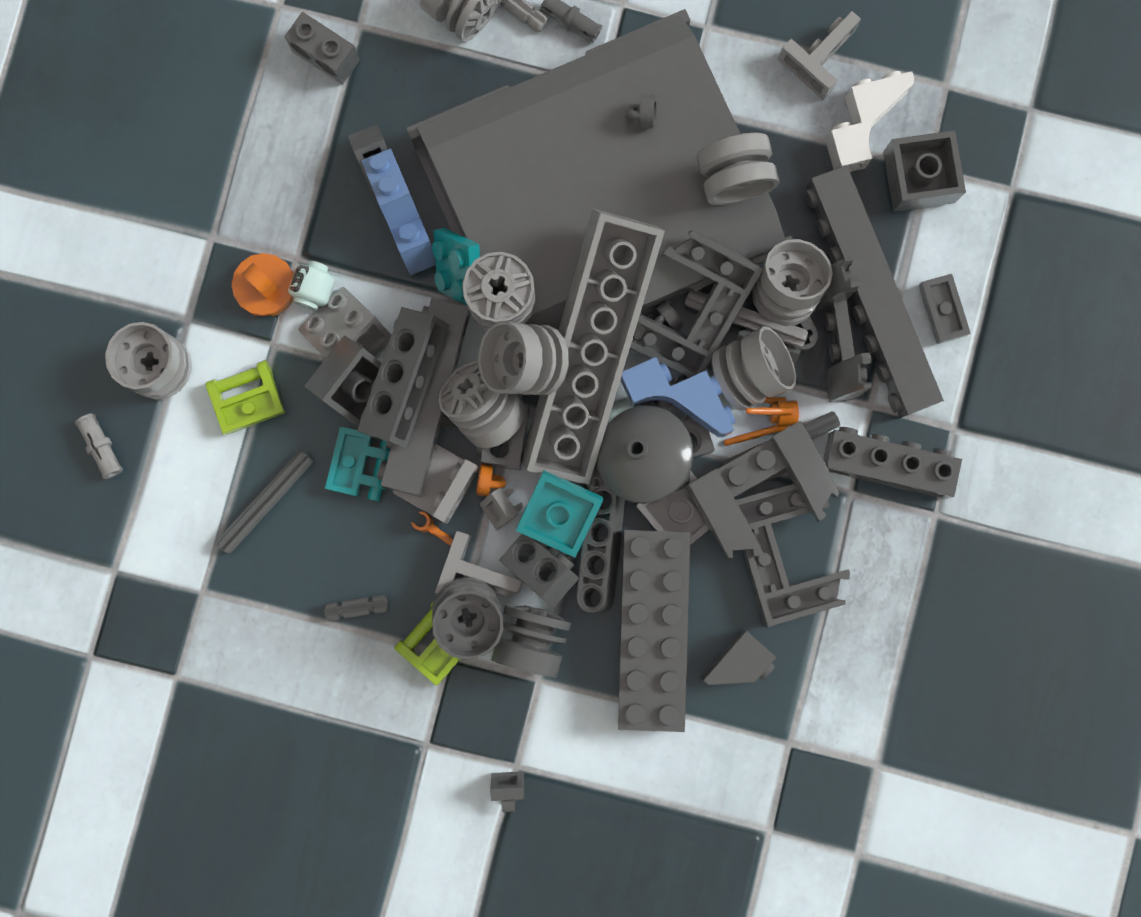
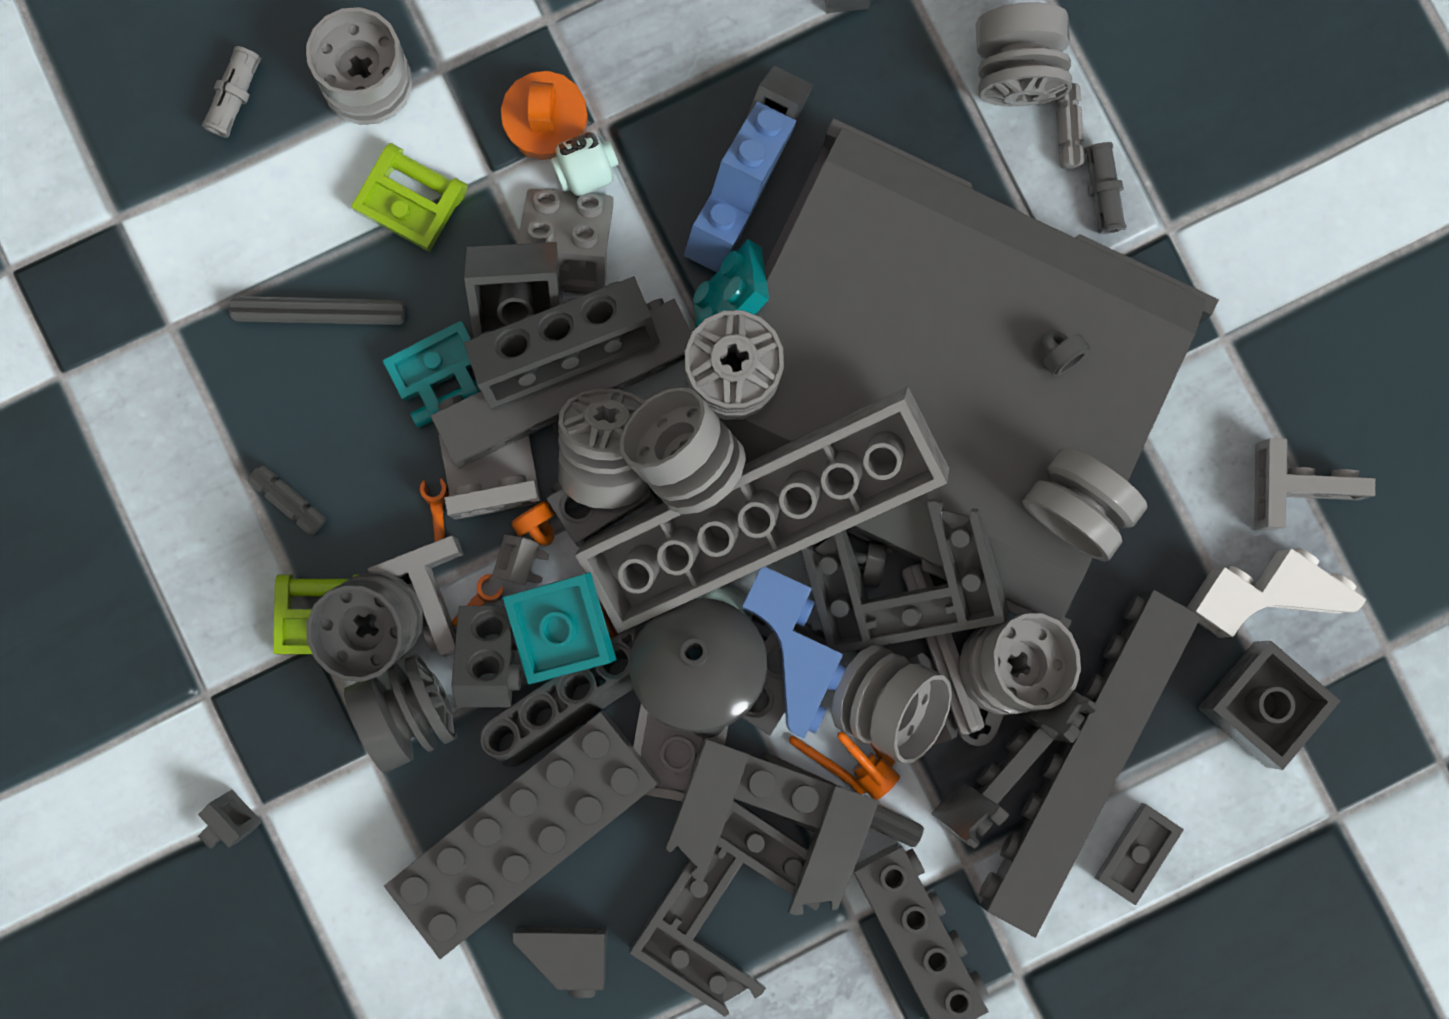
camera: 40 degrees right, 0 degrees up
none -> orange hand [451,574,504,628]

